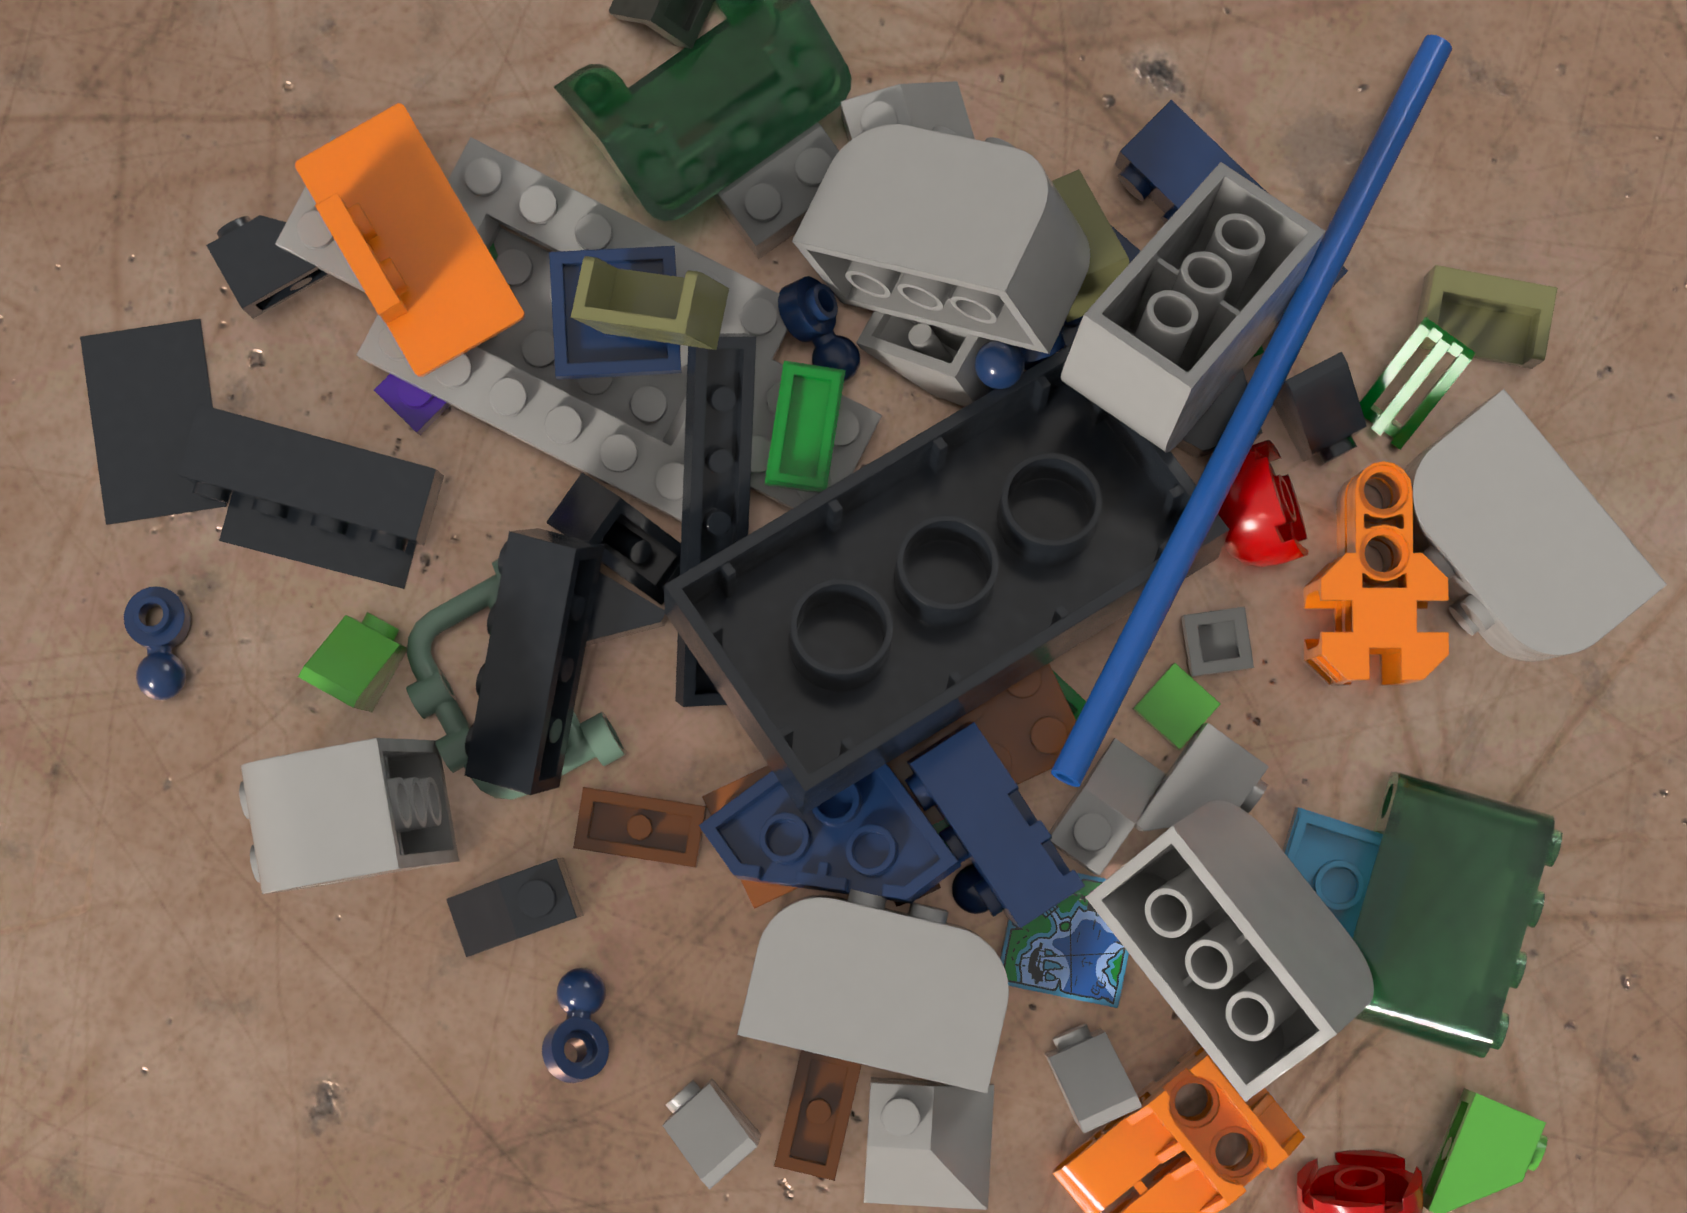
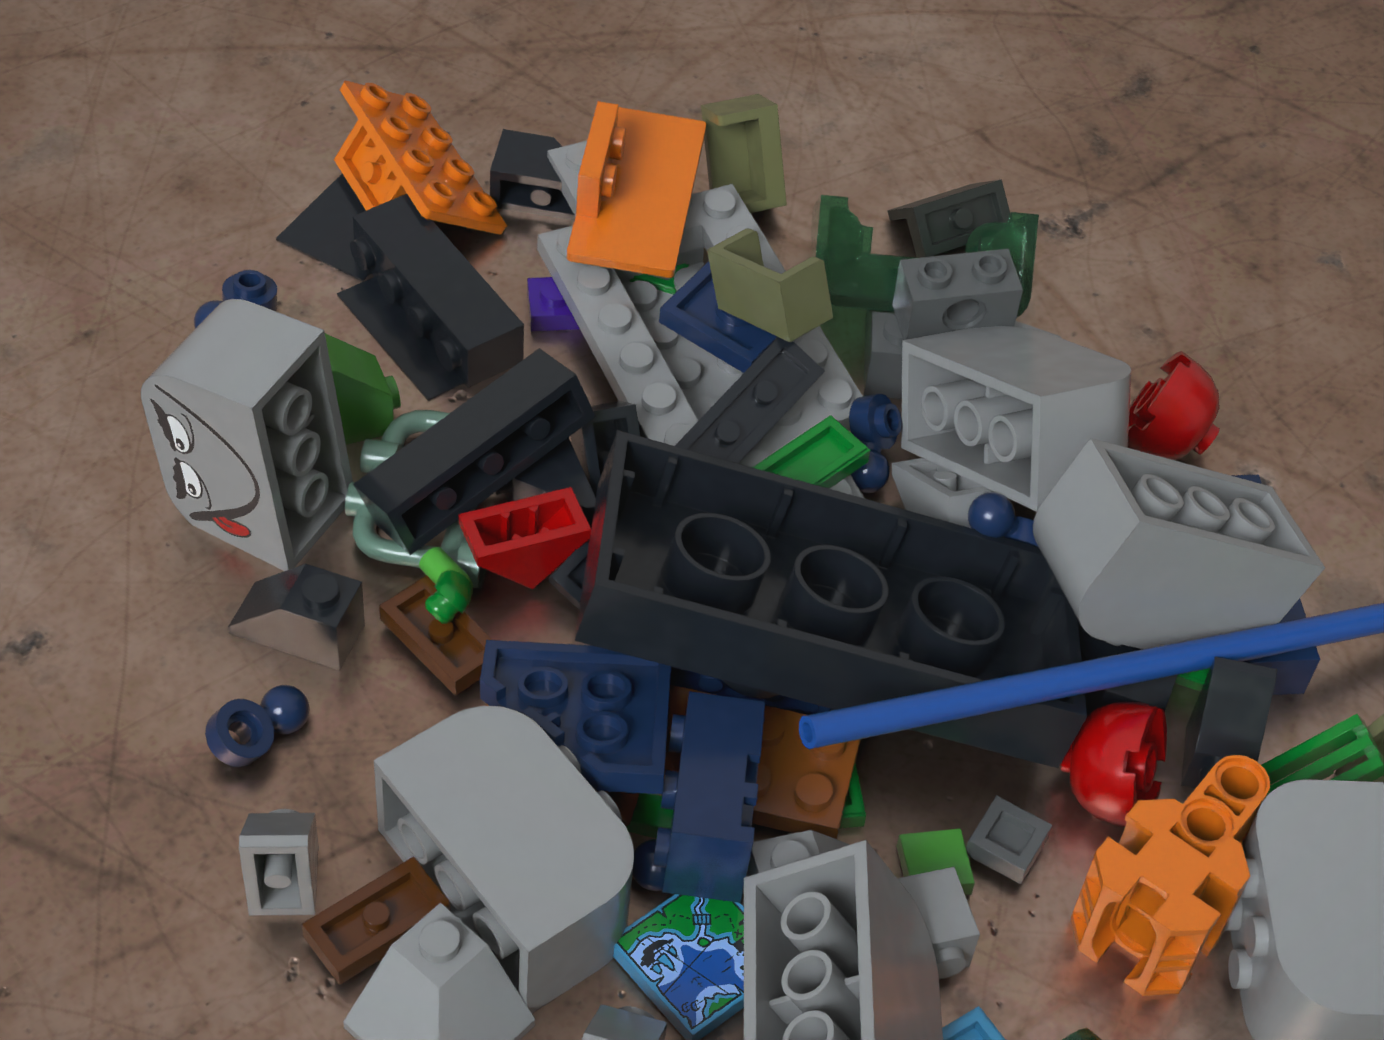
camera: 30 degrees right, 35 degrees down
none -> orange bracket [334,81,507,235]
none -> green arm [419,546,473,624]
none -> red slope [458,487,591,589]
none -> olive panel [701,94,787,213]
none -> dark grey brick [892,249,1023,340]
none -> red cylinder [1128,351,1220,461]

